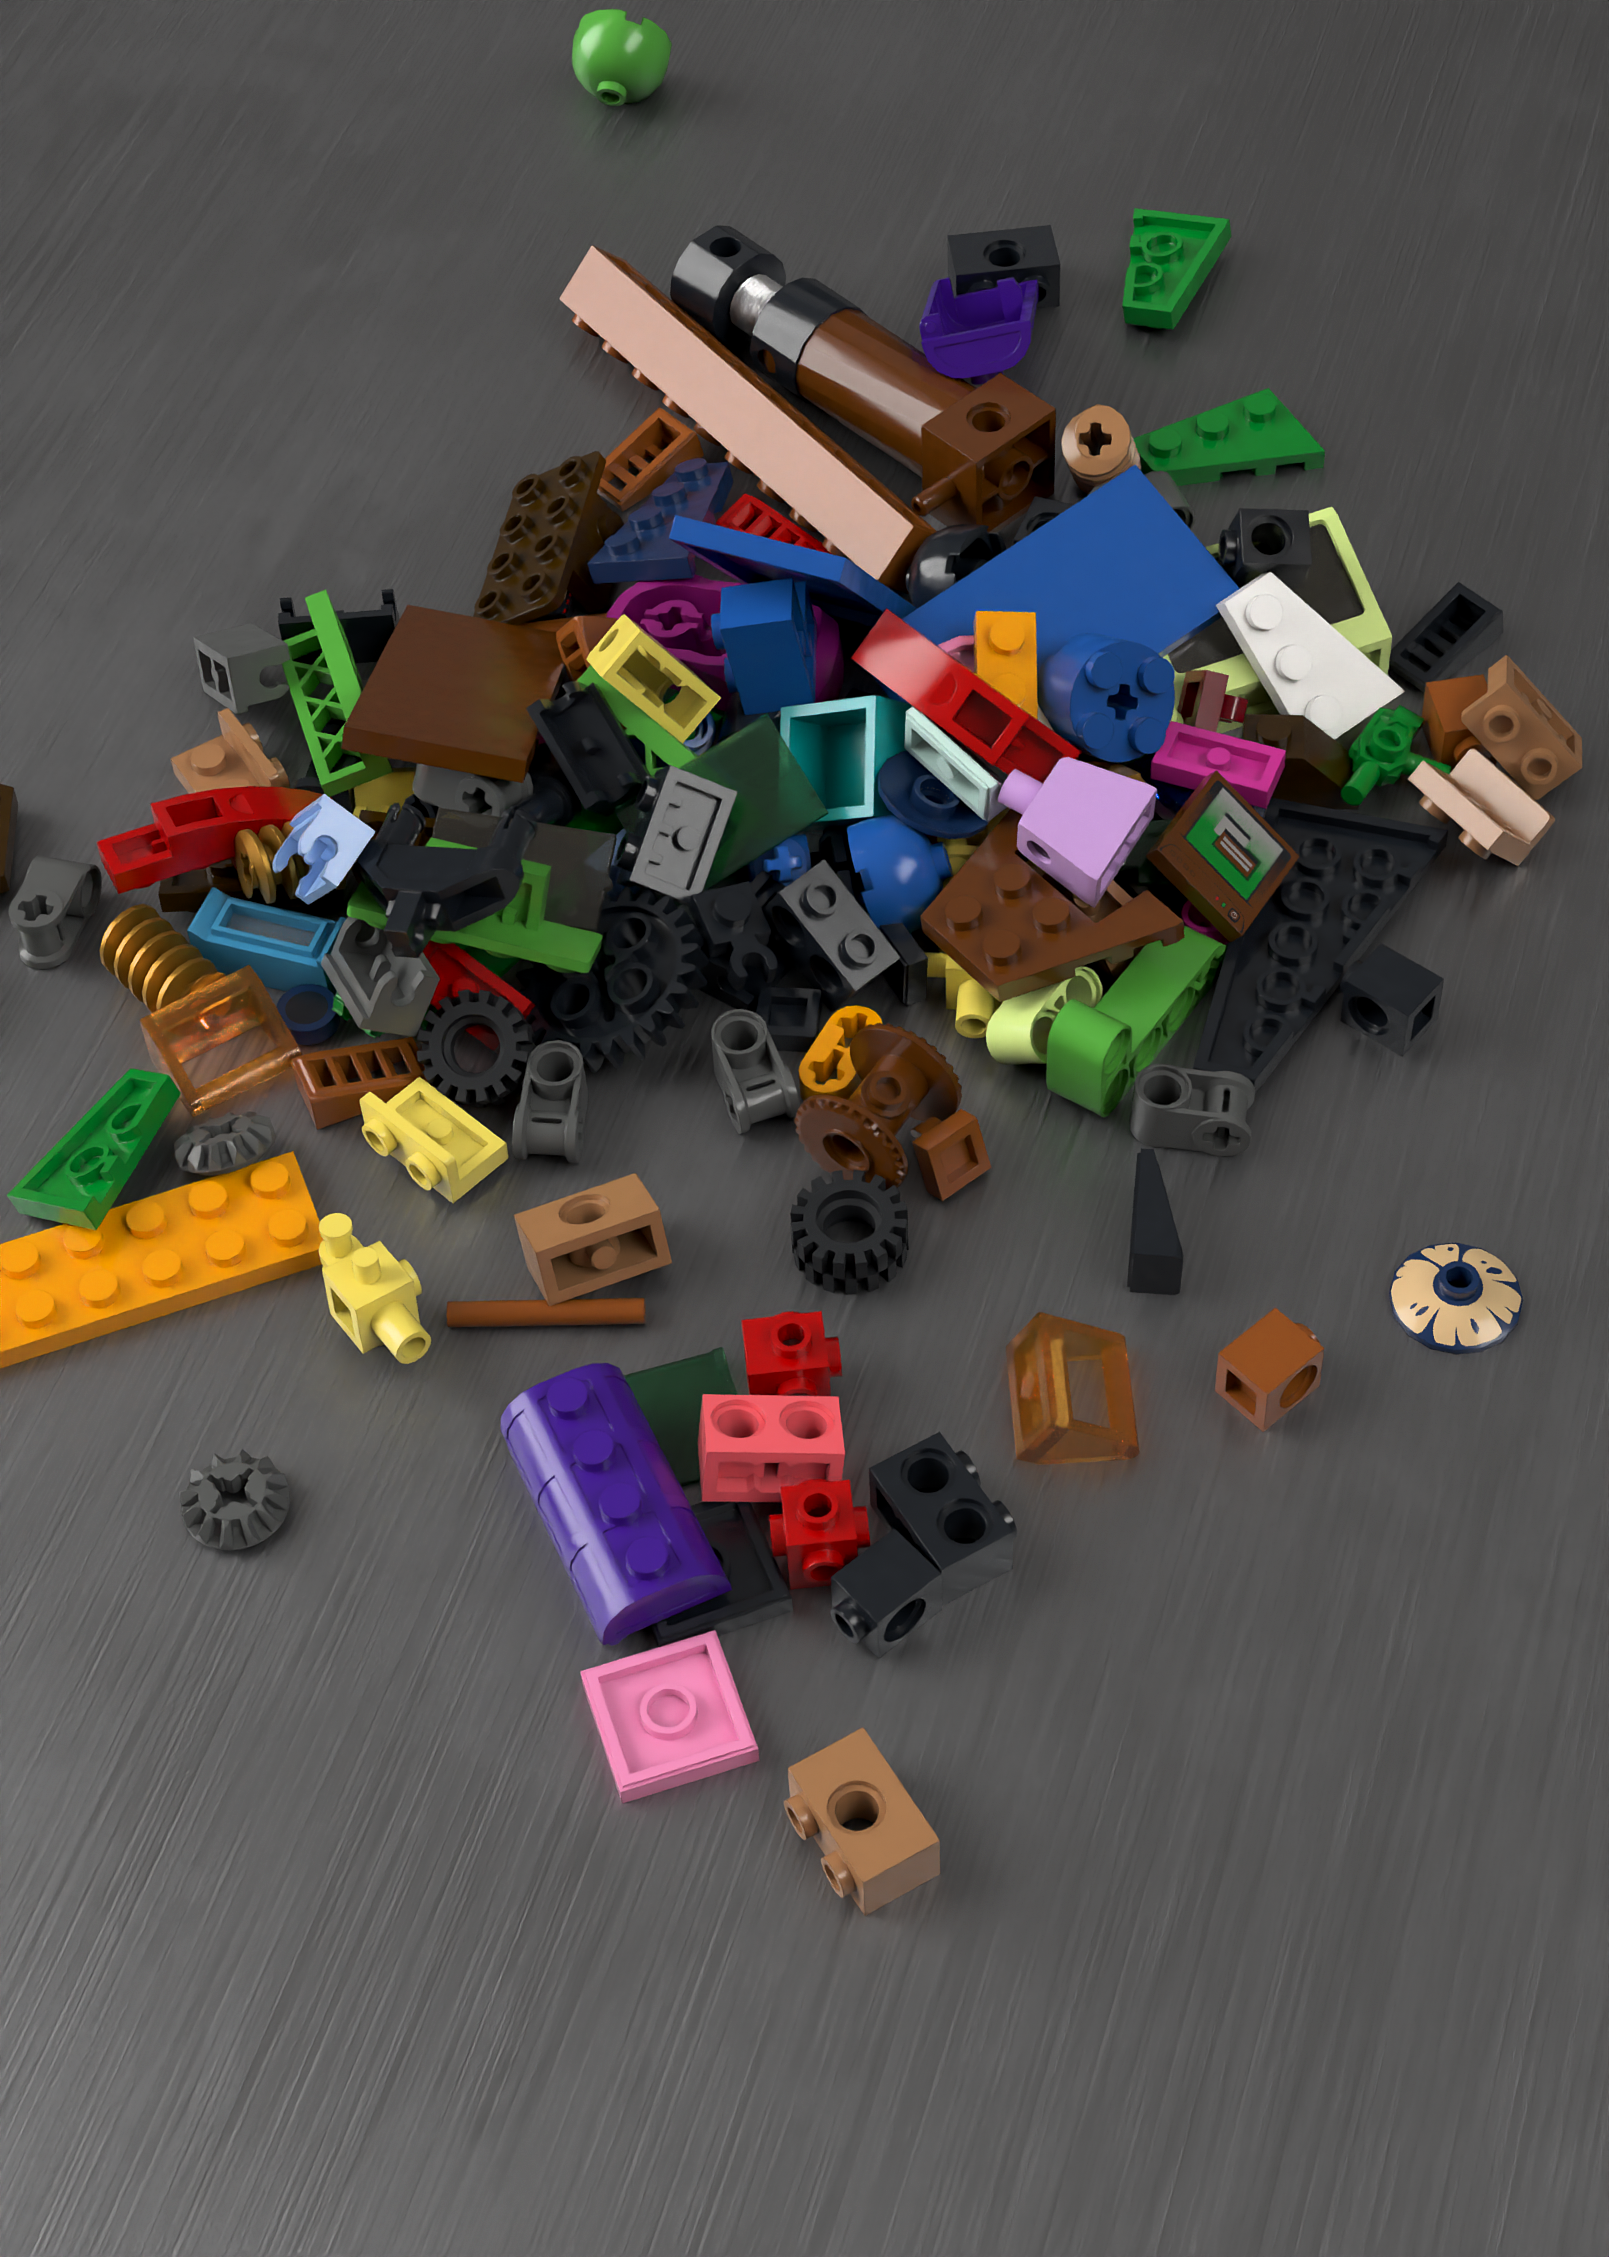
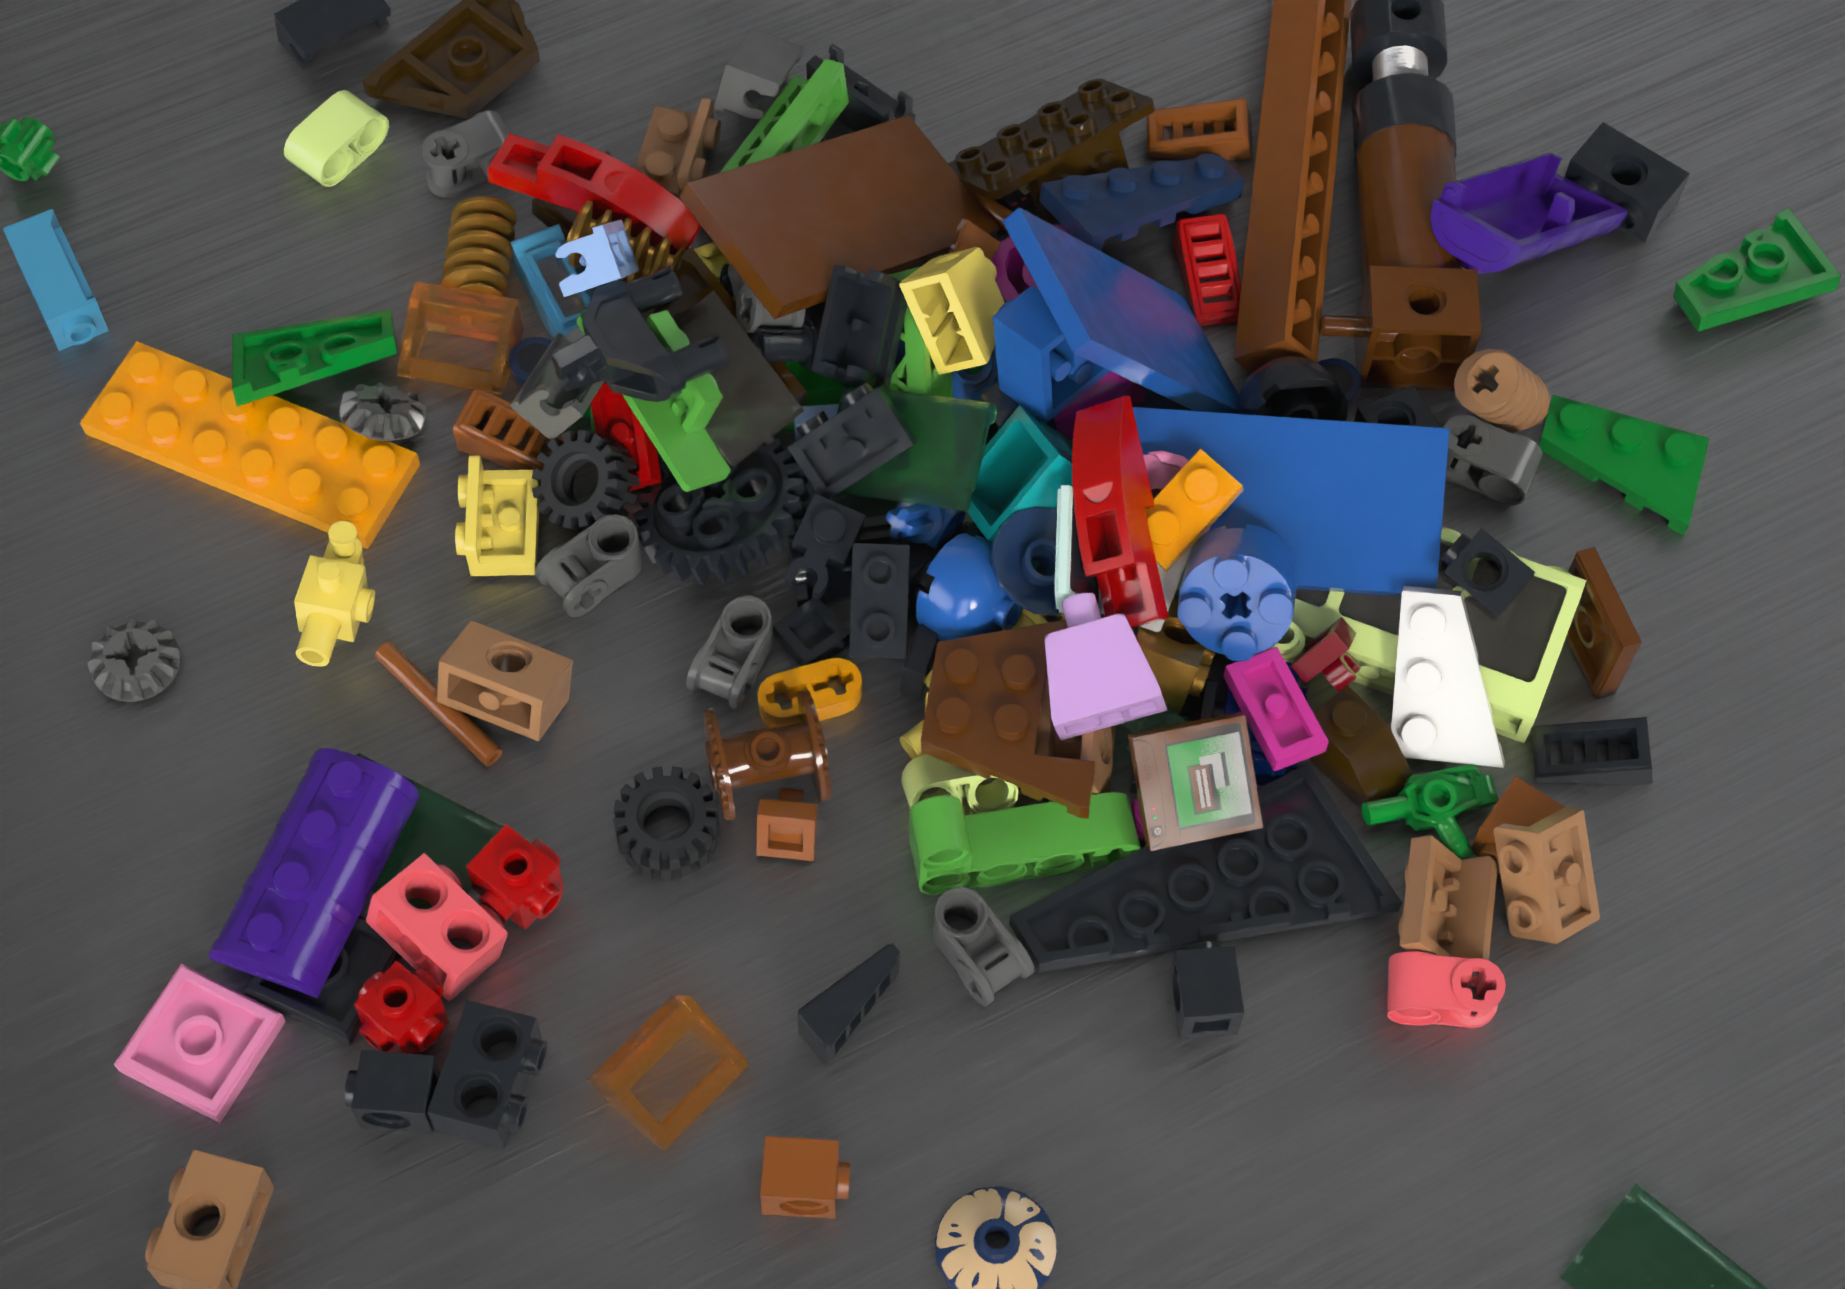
camera: 40 degrees right, 10 degrees up
none -> coral piece [1387,951,1506,1028]
none -> reddish brown tile [1566,547,1642,699]

